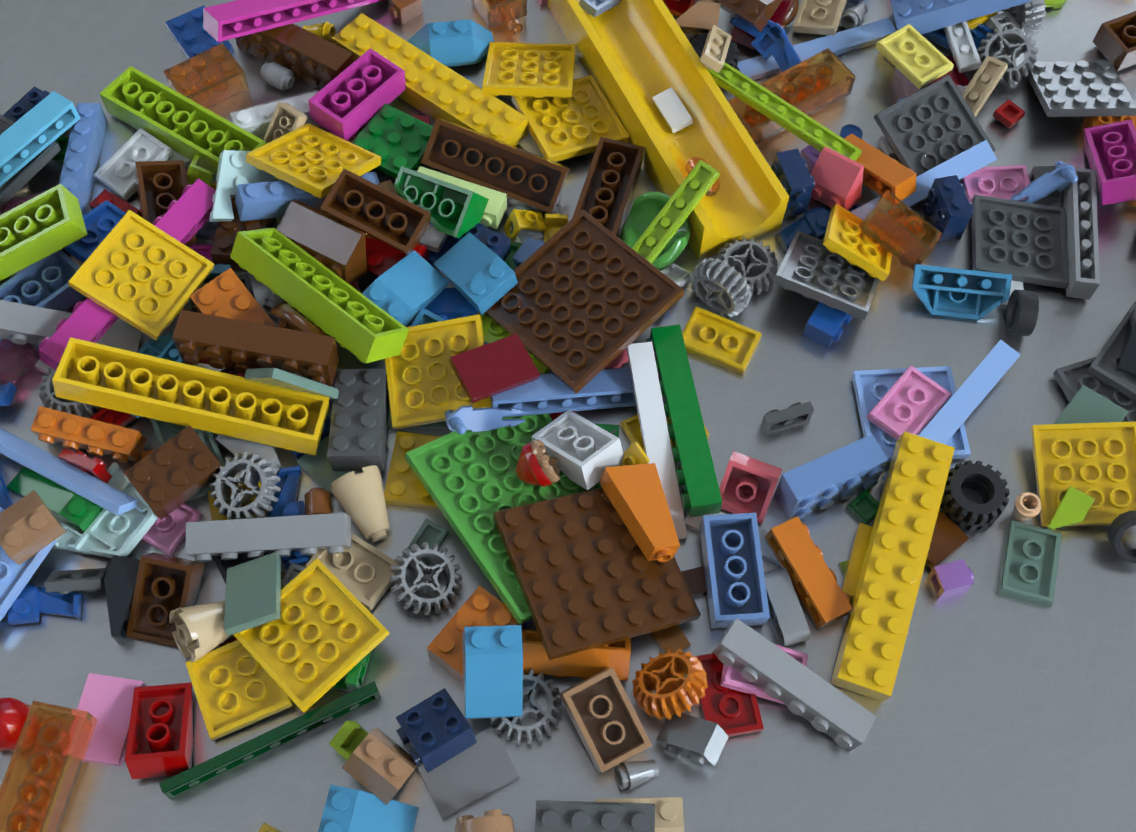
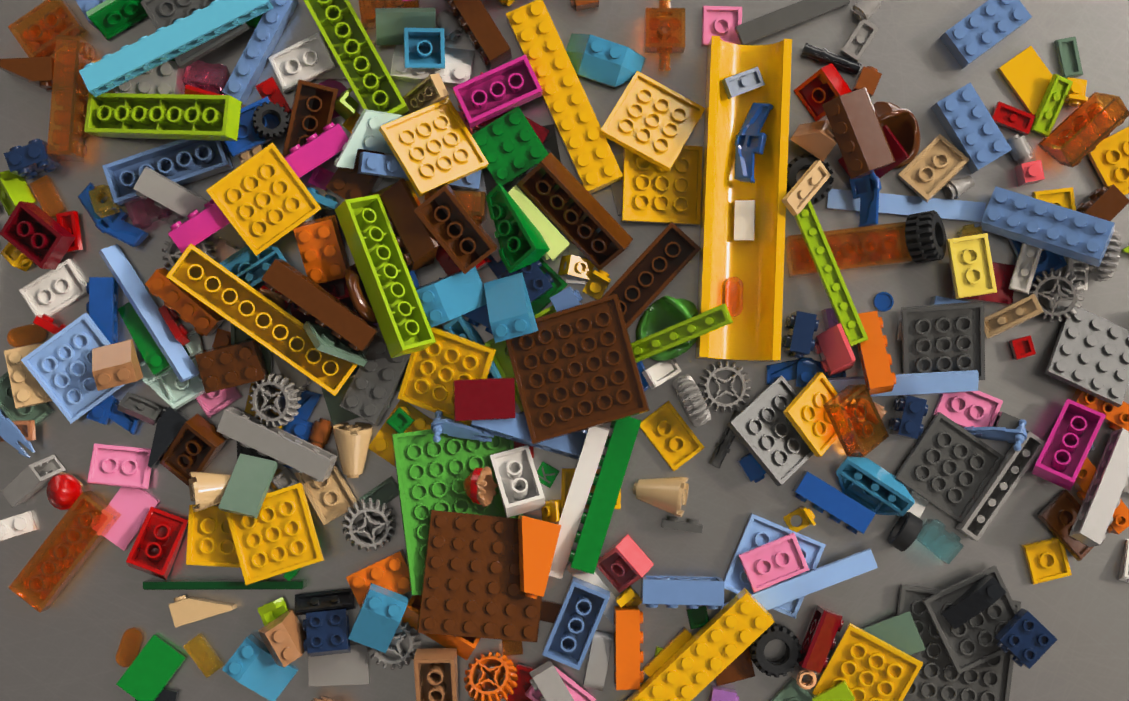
camera: 30 degrees right, 25 degrees up
none -> bright pink tile [87,444,152,489]
none -> tan slope [168,595,237,628]
none -> black tyre [252,102,289,141]
none -> black tile [295,588,356,616]
none -> sand green tile [375,8,436,45]
none -> green tile [386,407,415,433]
none -> dark azure slope [403,28,445,69]
none -> yellow bracket [615,586,642,607]
none -> tan cone [633,477,689,517]
none -> dark grey pin [708,410,740,469]
none -> blue plate [734,103,774,183]
none -> yellow bracket [783,506,816,532]
none -> blue brick [792,471,876,534]
none -> dark red slope [798,605,844,673]
none -> black tyre [905,210,946,263]
none -> clear light blue brick [916,519,964,564]

